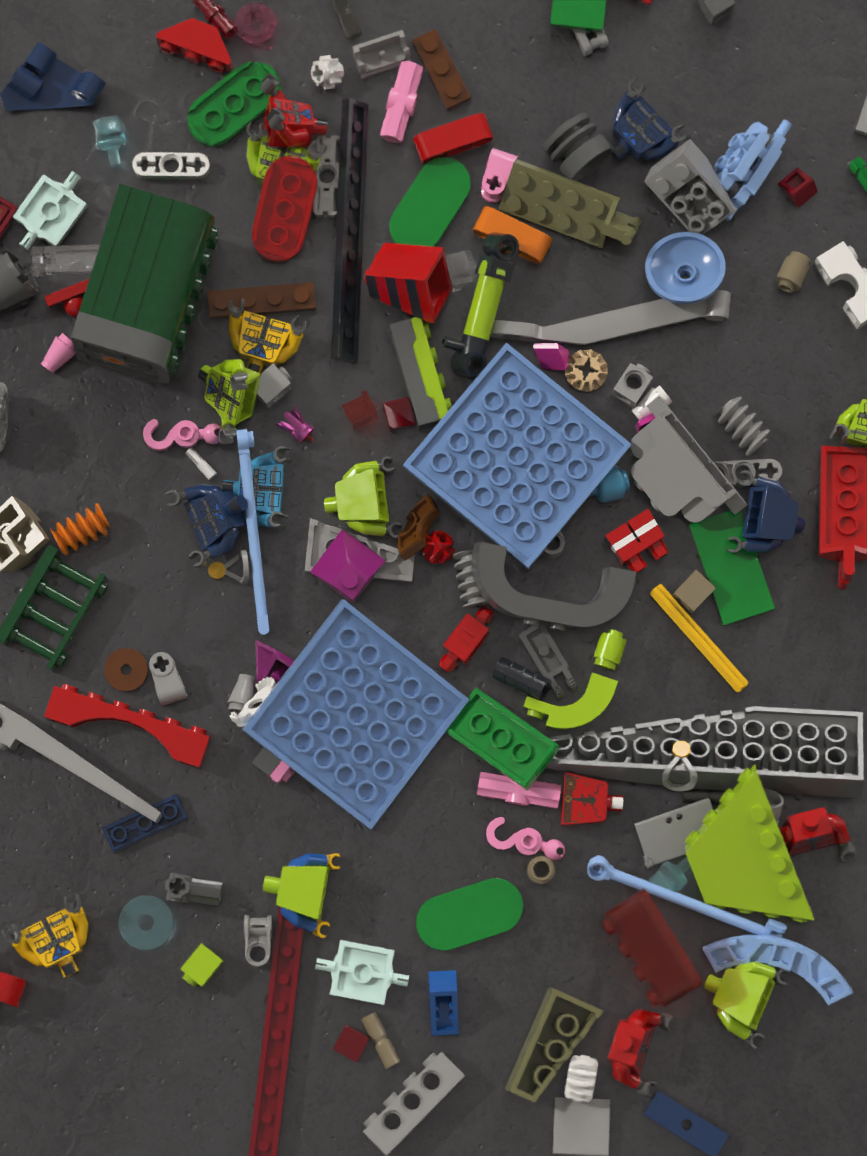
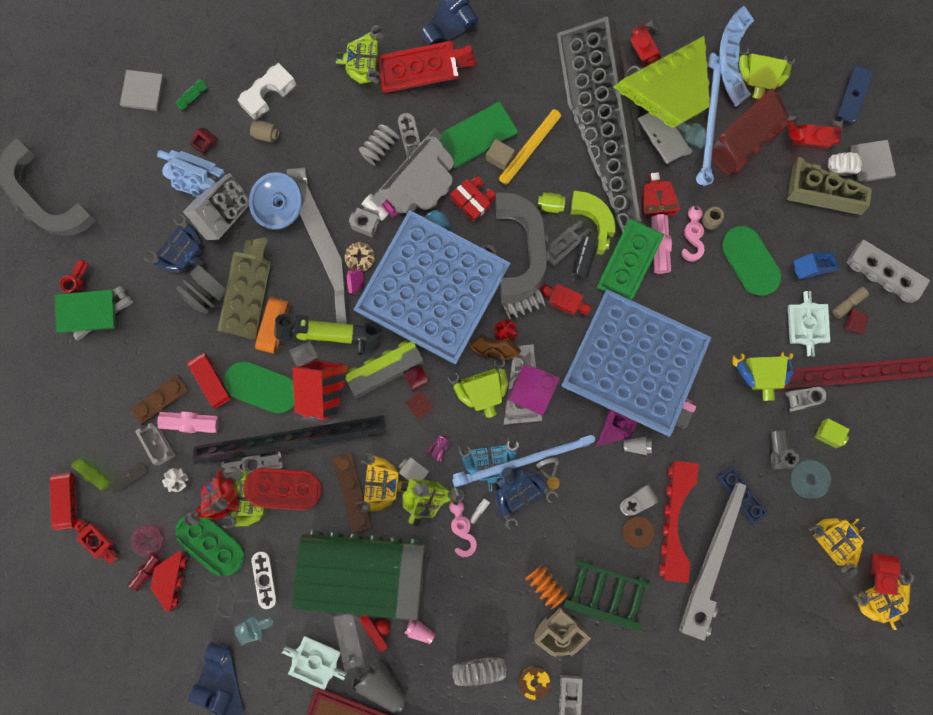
camera: 95 degrees left, 0 degrees up
white piece [230,677,276,727] -> none
bright pink piece [481,148,518,203] -> none
light grey piece [662,741,698,792] -> none
dark blue torso [726,470,805,553] -> none

